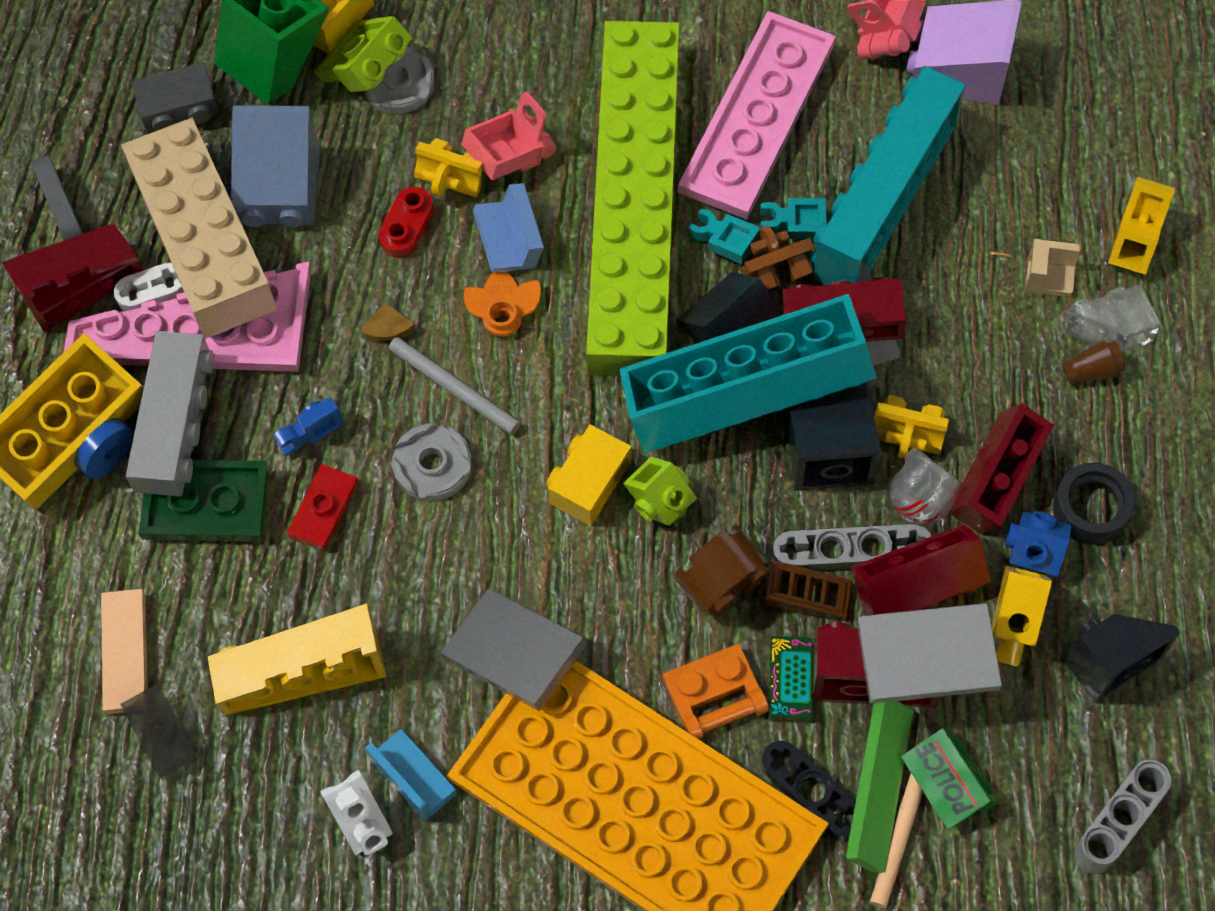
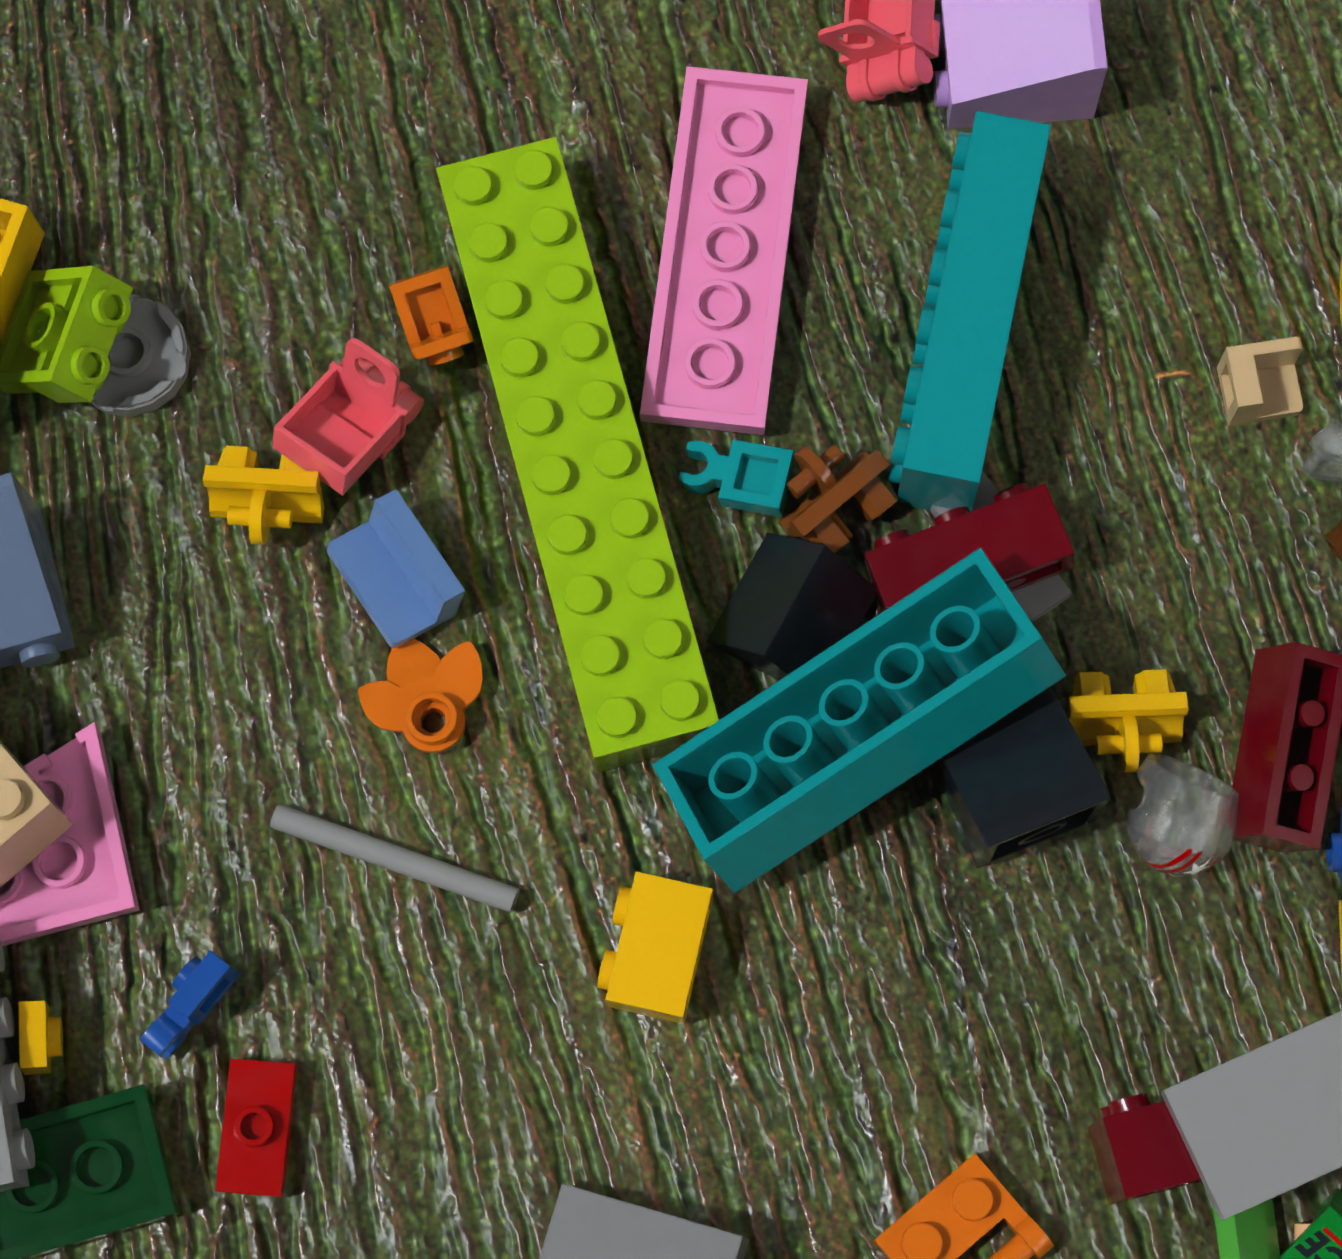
camera: 15 degrees left, 10 degrees up
pearl gold tile [360,302,416,342] -> none
red plate [379,187,434,258] -> none
light grey tile [392,423,472,501] -> none
lime brick [623,456,697,526] -> none
reddish brown brick [673,525,769,621] -> none
teal plate [760,198,826,239] -> none
reddish brown slope [764,561,852,621] -> none
tile [769,636,813,722] -> none
light grey beam [772,524,931,571] -> none
dark red brick [851,524,991,616] -> none
none -> yellow plate [18,1000,63,1075]
none -> orange bracket [388,264,474,366]

